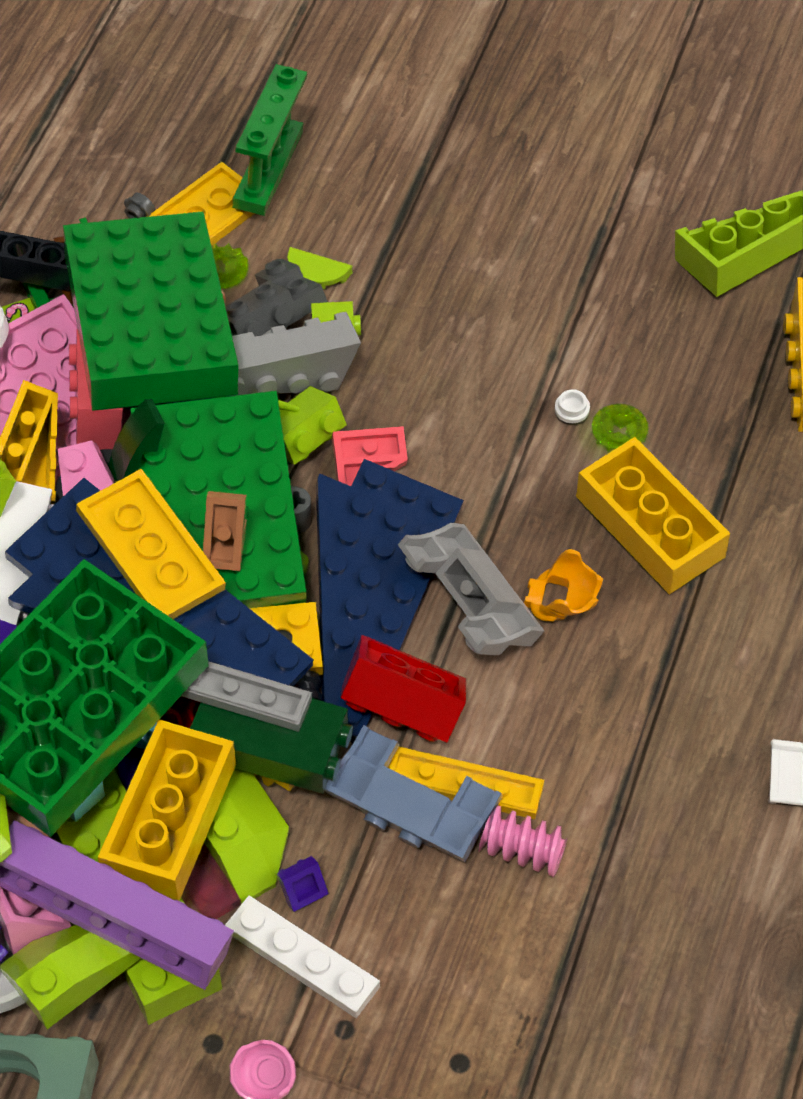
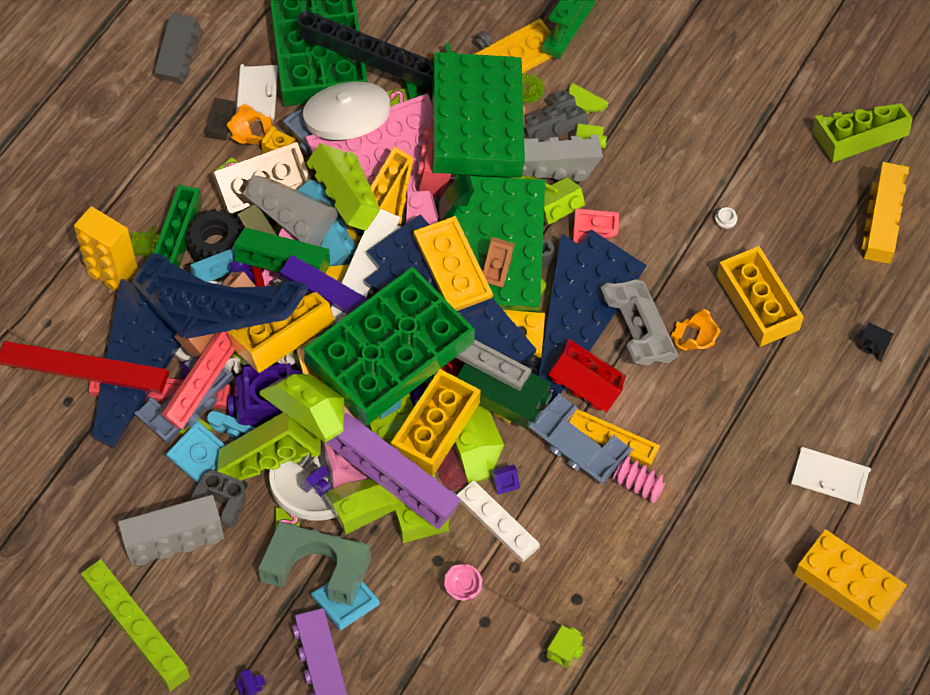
camera: 10 degrees right, 5 degrees up
clear neon green gear [591,404,649,452] -> none

